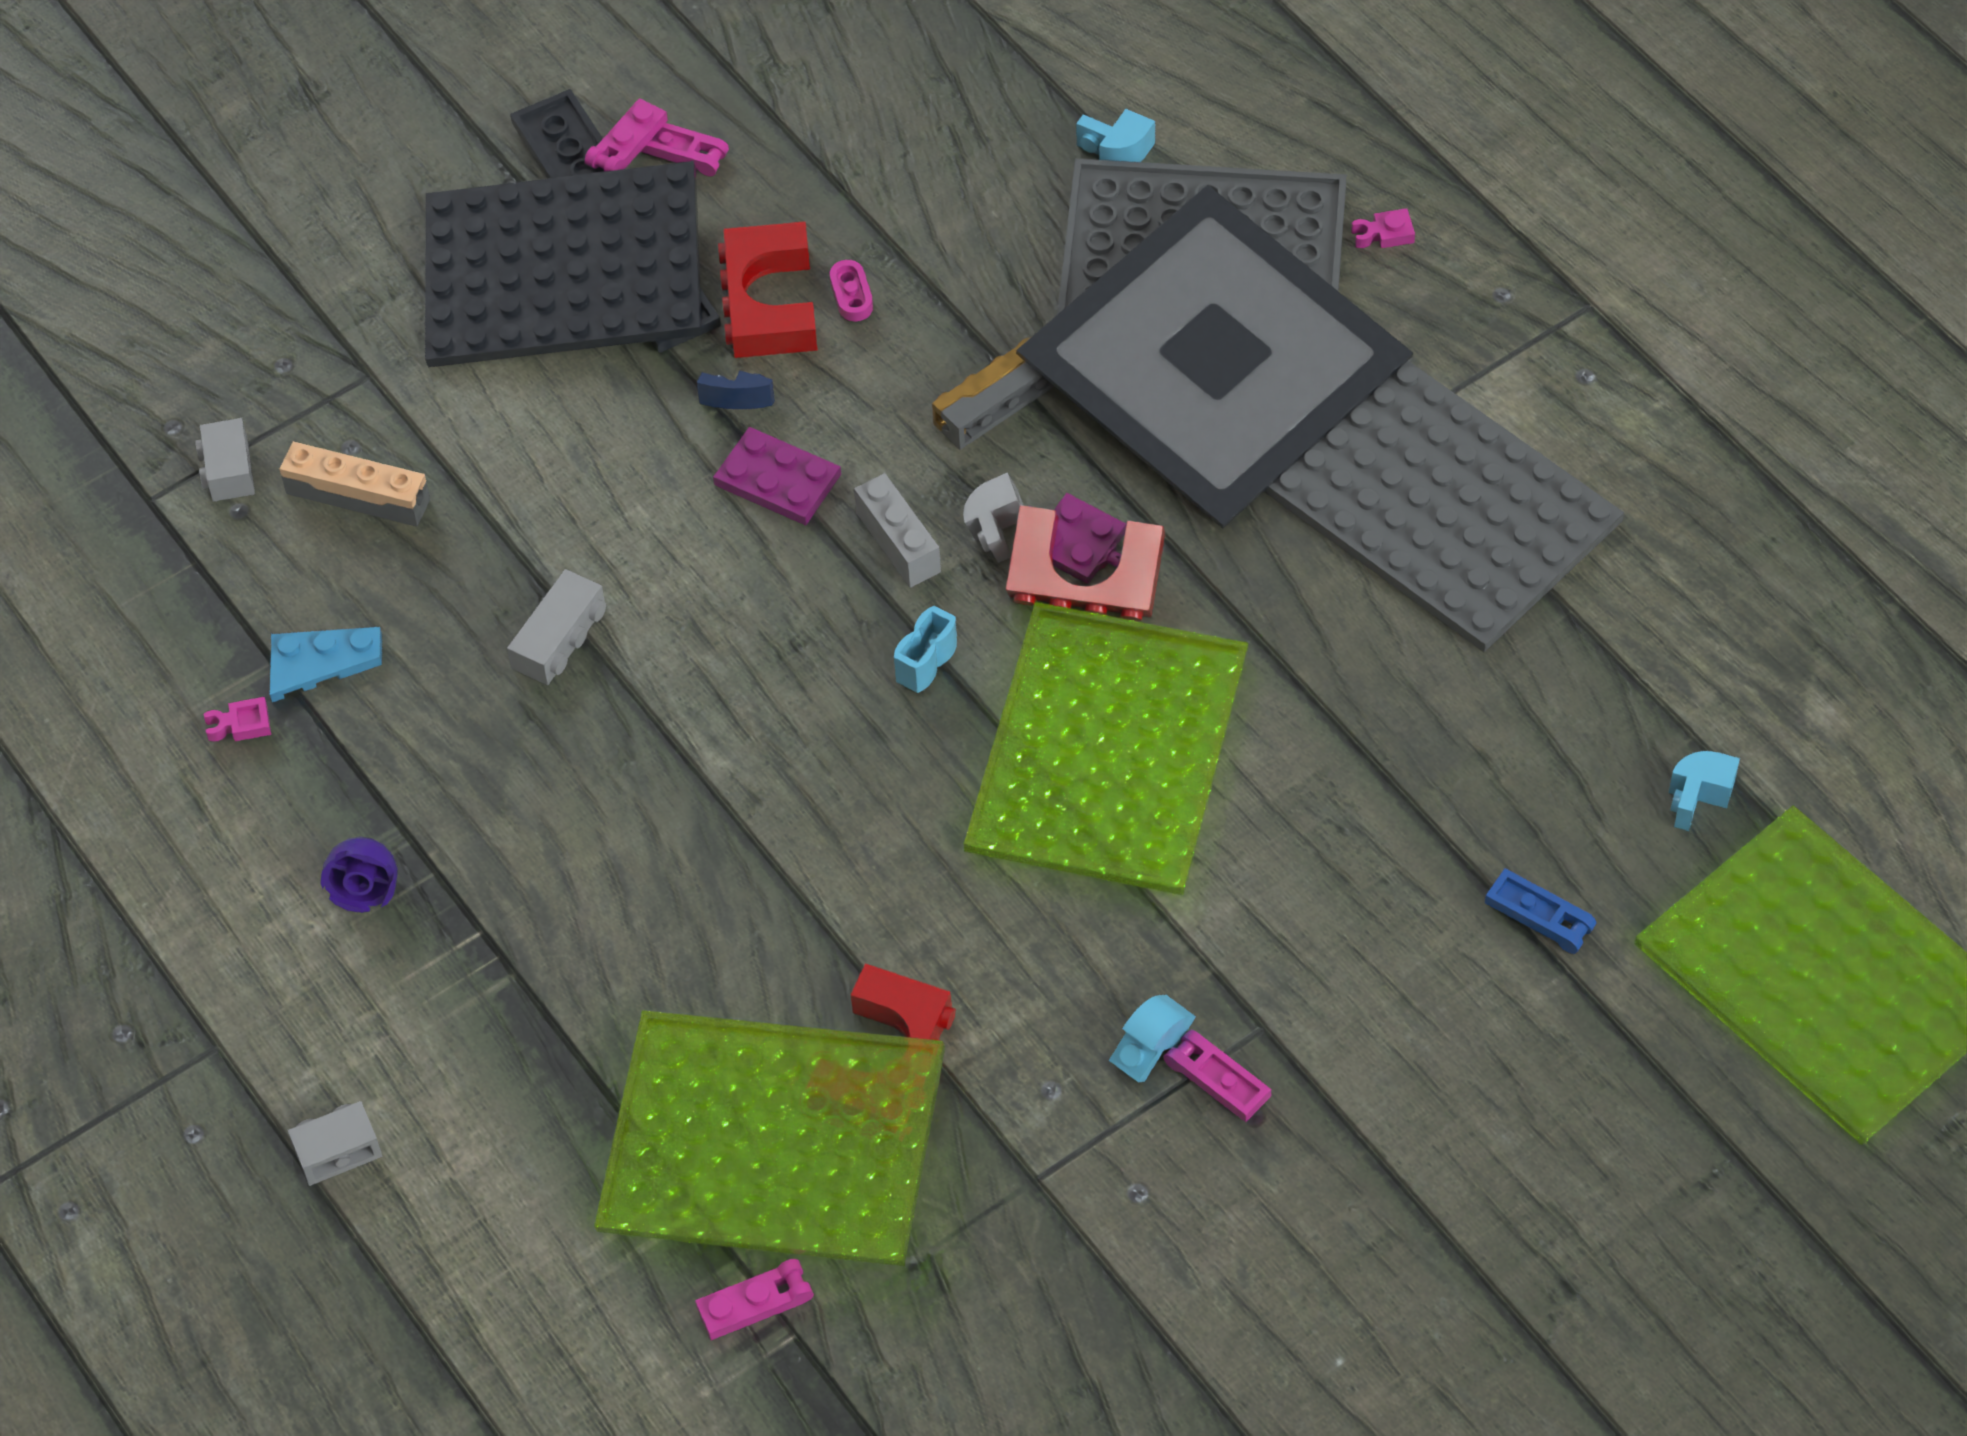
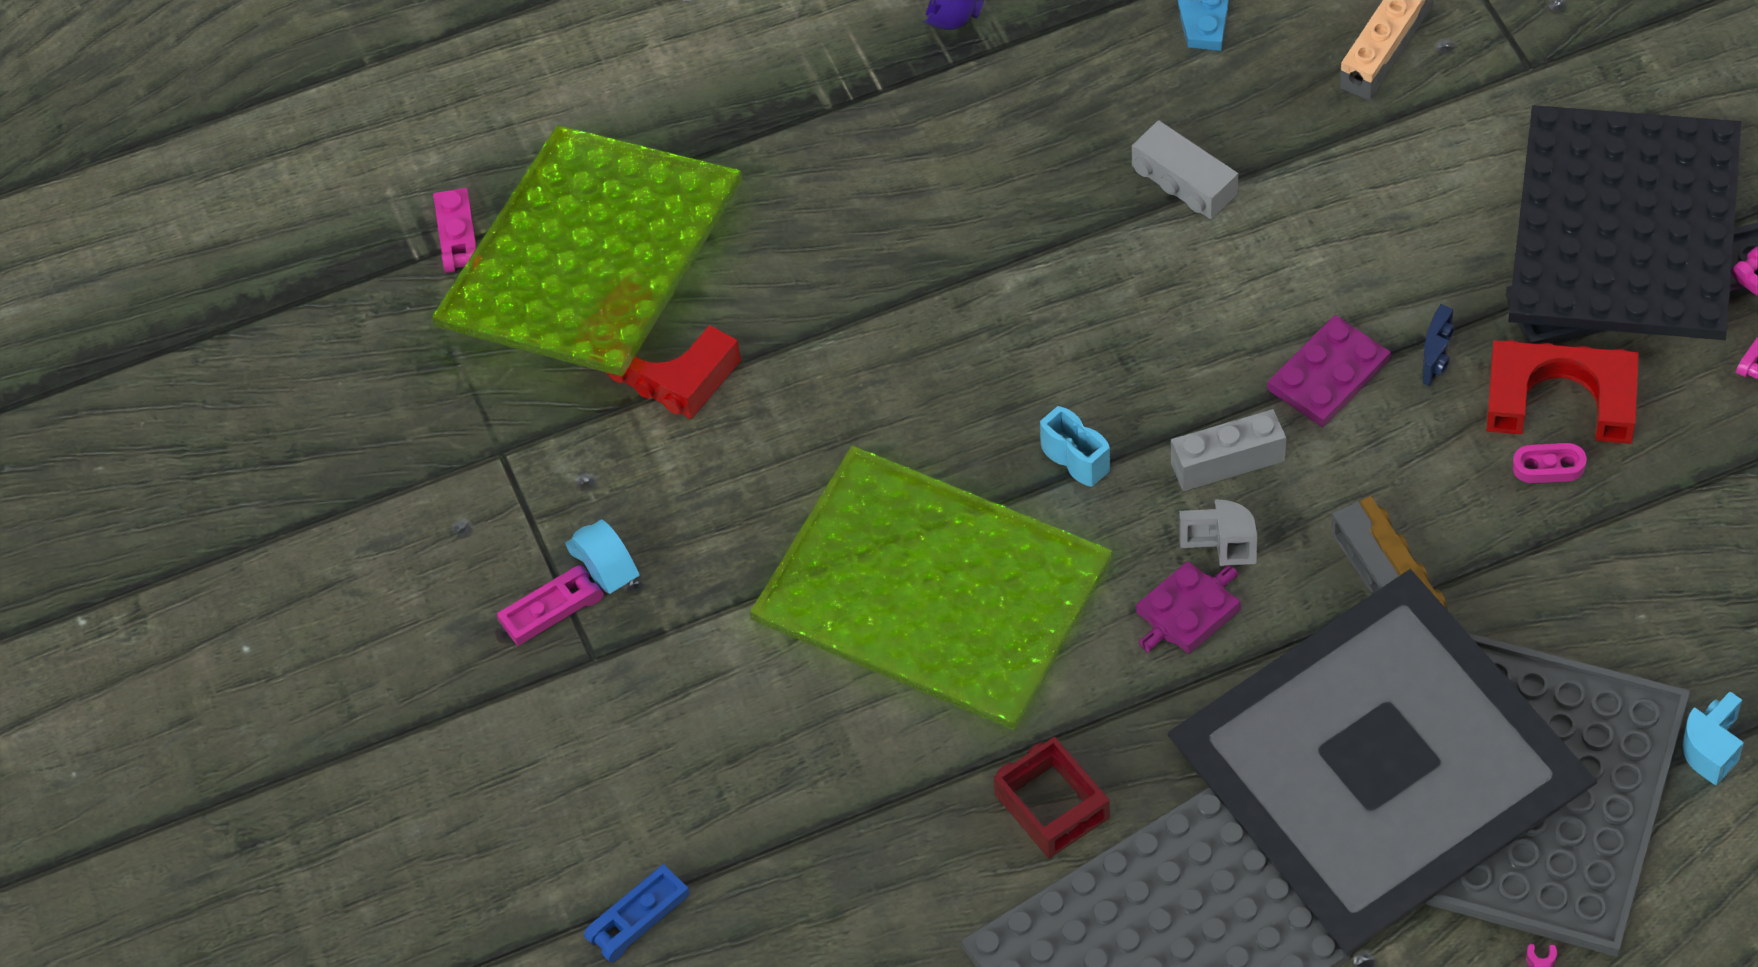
camera: 105 degrees right, 0 degrees up
arch [1006,505,1165,621] -> none
none -> dark red window [994,736,1110,859]

